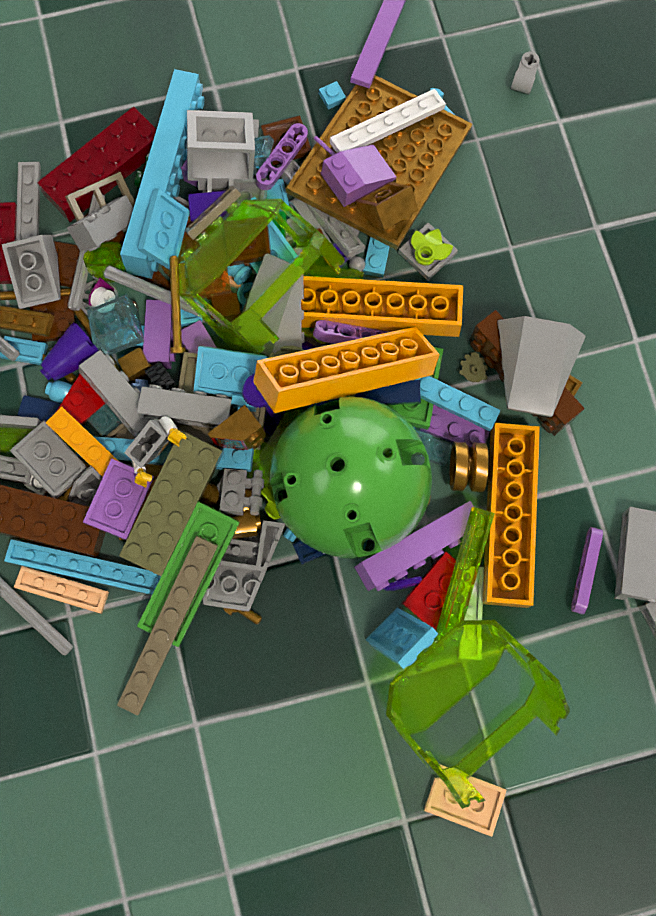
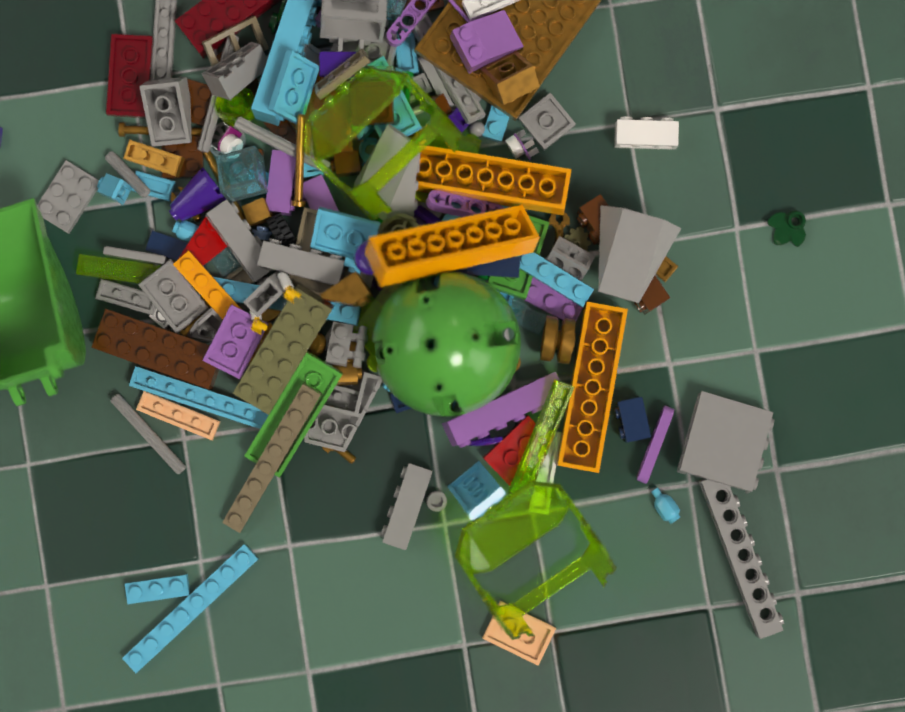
camera: 10 degrees right, 10 degrees up
lime plate [411,229,453,266] -> none
none -> medium azure plate [122,544,259,673]
none -> medium azure plate [125,574,190,604]
none -> light grey brick [380,463,433,550]
none -> light grey tile [427,491,447,512]
none -> piece [505,129,539,160]
none -> light grey brick [546,236,595,281]
none -> pearl gold bar [549,212,570,242]
none -> dark blue brick [614,397,651,443]
none -> white brick [615,117,679,150]
none -> medium azure plant [651,488,681,524]

